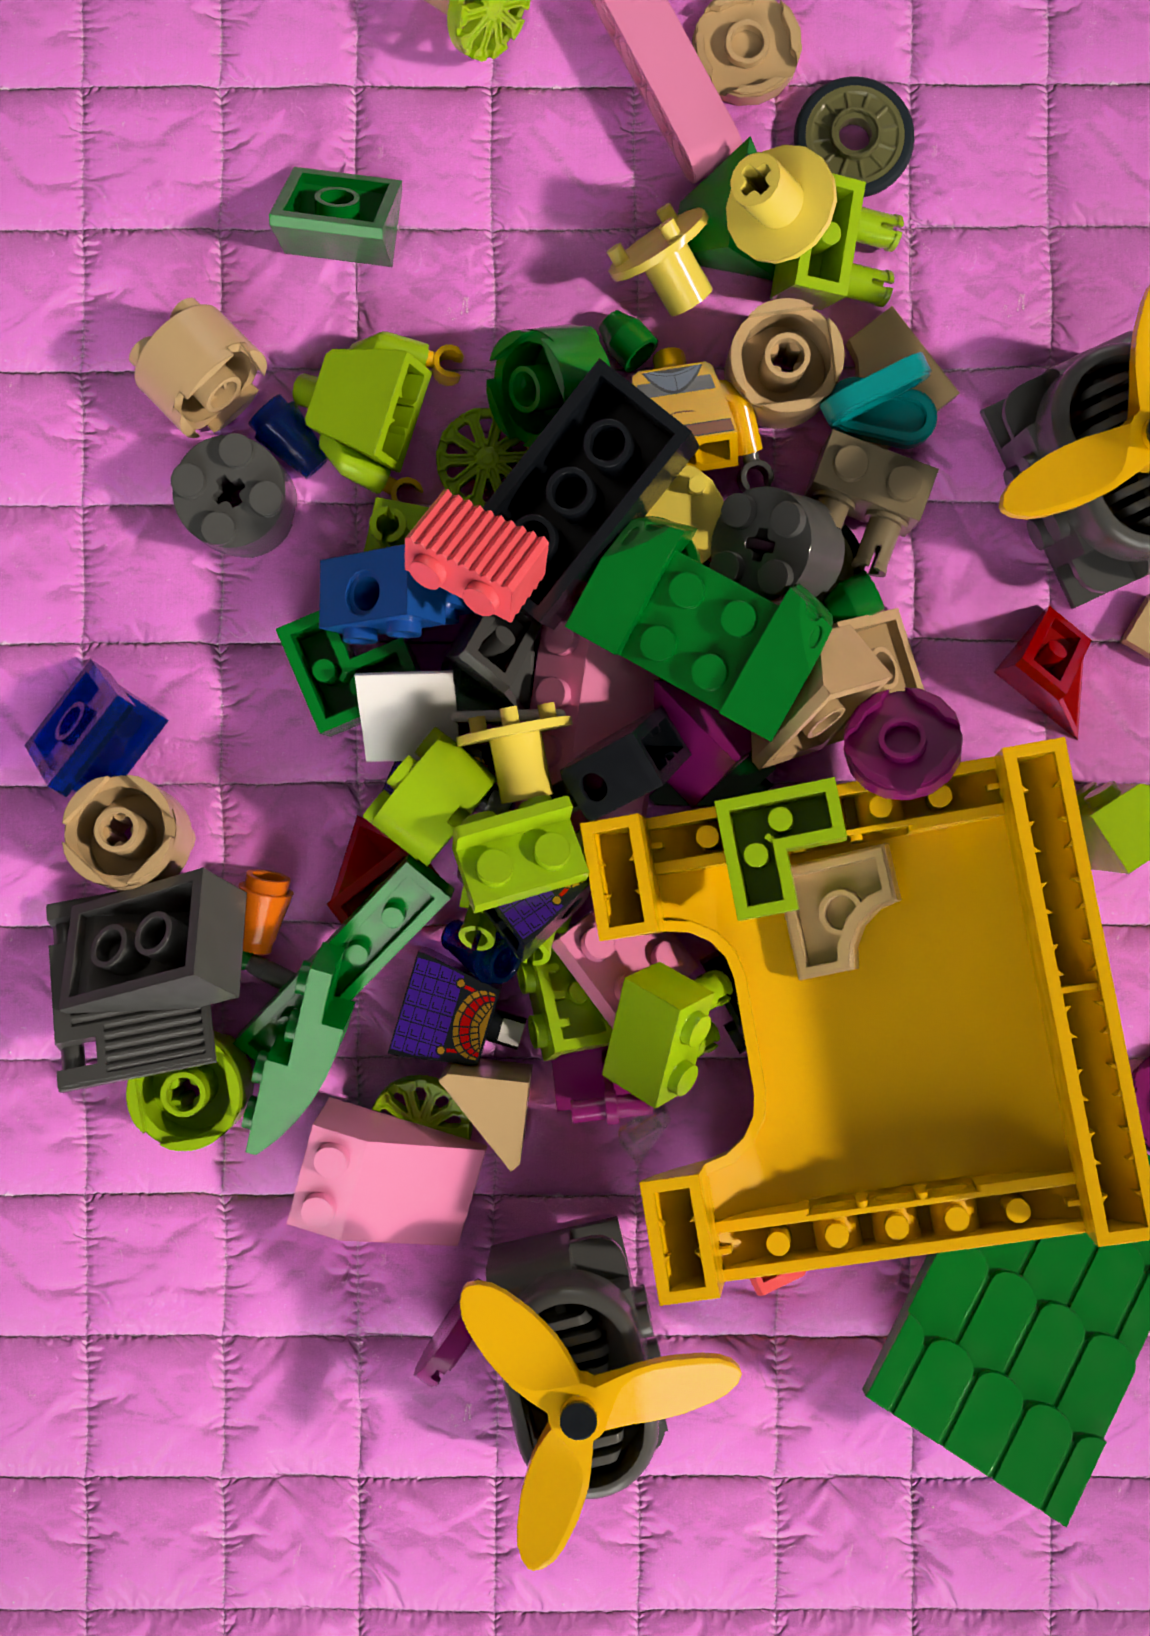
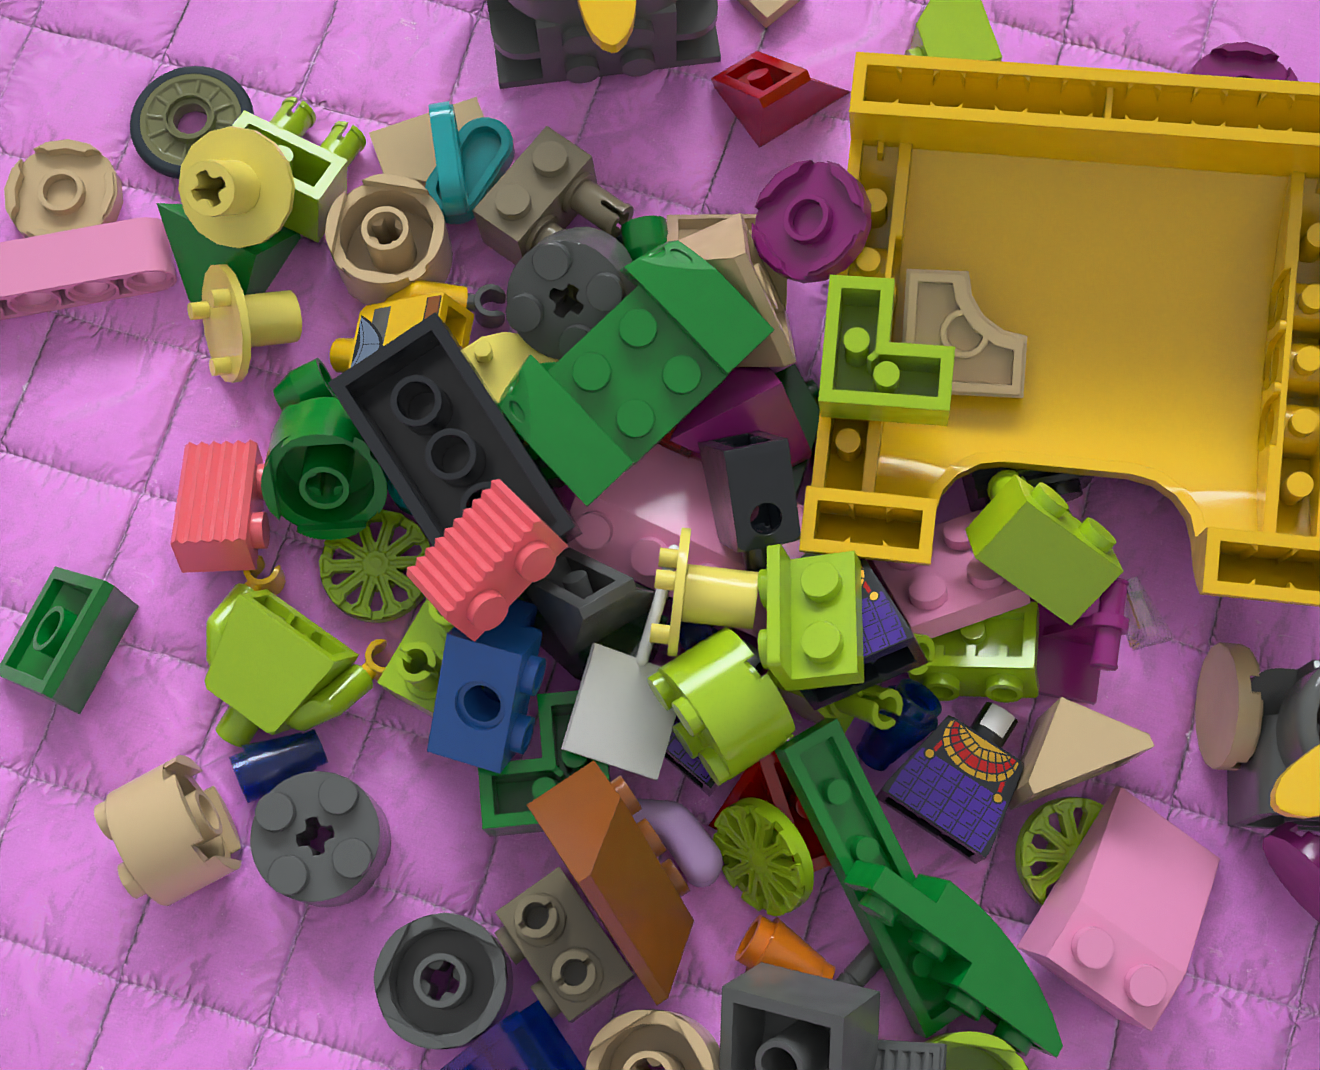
camera: 70 degrees left, 15 degrees down
none -> coral brick [170,440,270,573]
none -> dark grey brick [374,912,513,1049]
none -> dark tan brick [494,867,635,1023]
none -> dark orange slope [527,760,694,1006]
none -> lavender arm [632,799,723,888]
none -> lime wheel [713,797,814,917]
none -> tan tile [1195,642,1263,771]

